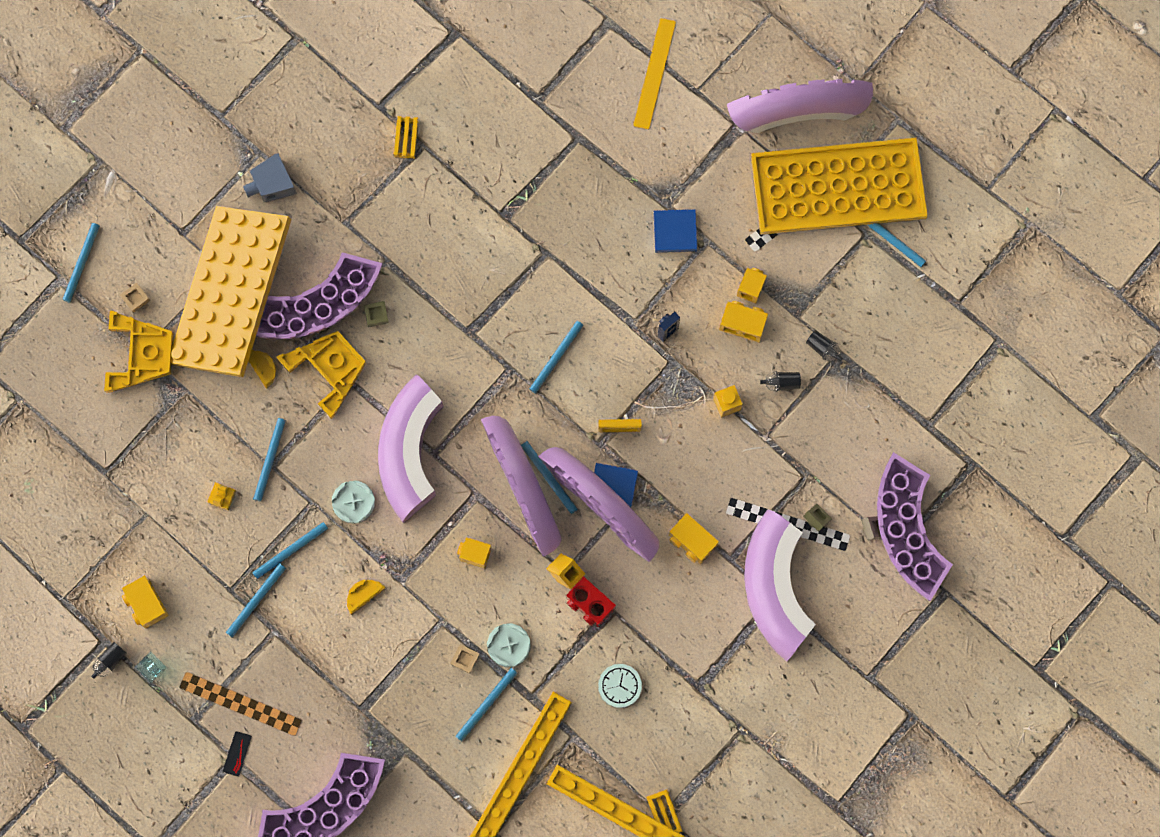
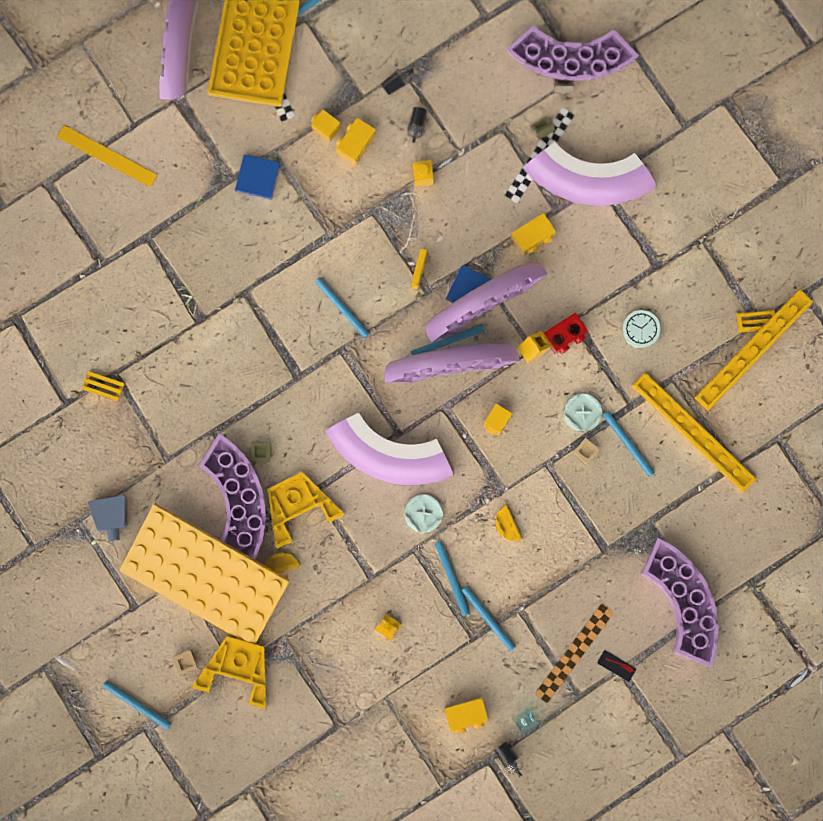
camera: 75 degrees left, 5 degrees up
dark azure bar [253,418,286,502] -> none
dark blue plate [658,311,681,342] -> none

